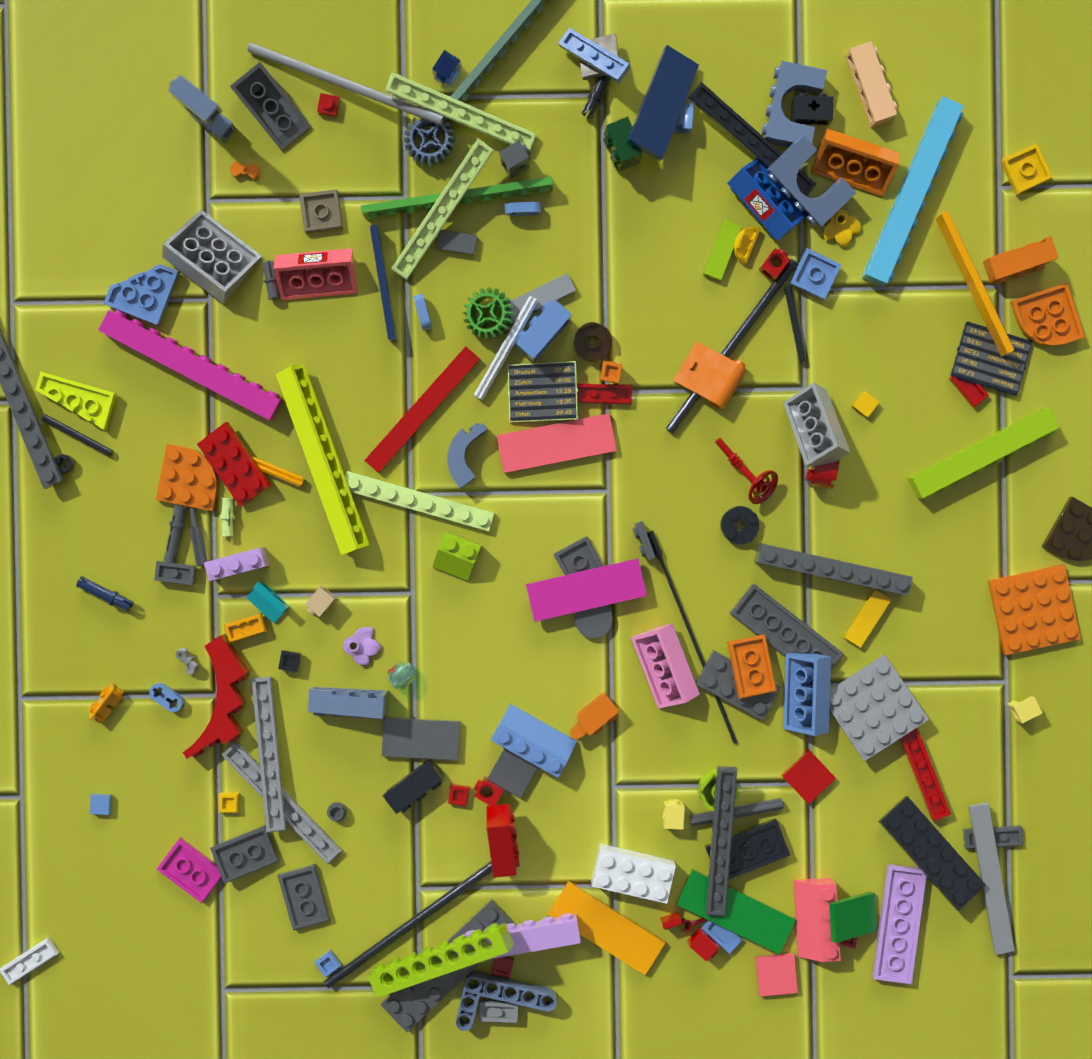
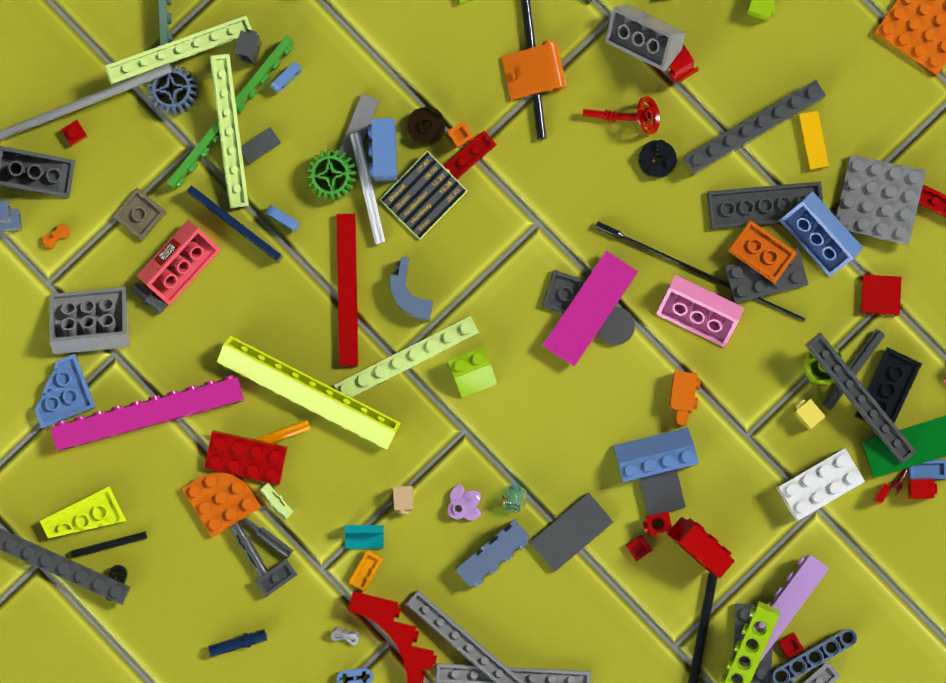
camera: 40 degrees left, 5 degrees down
lavender brick [204,547,270,581] -> none
black plate [278,650,302,673] -> none
dark grey plate [327,802,347,822] -> none
black brick [383,759,444,814] -> none
clear blue brick [432,50,462,86] -> none
coral tile [497,413,617,473] -> none
light orange tile [548,881,665,975] -> none
dark grey plate [632,521,655,560] -> none

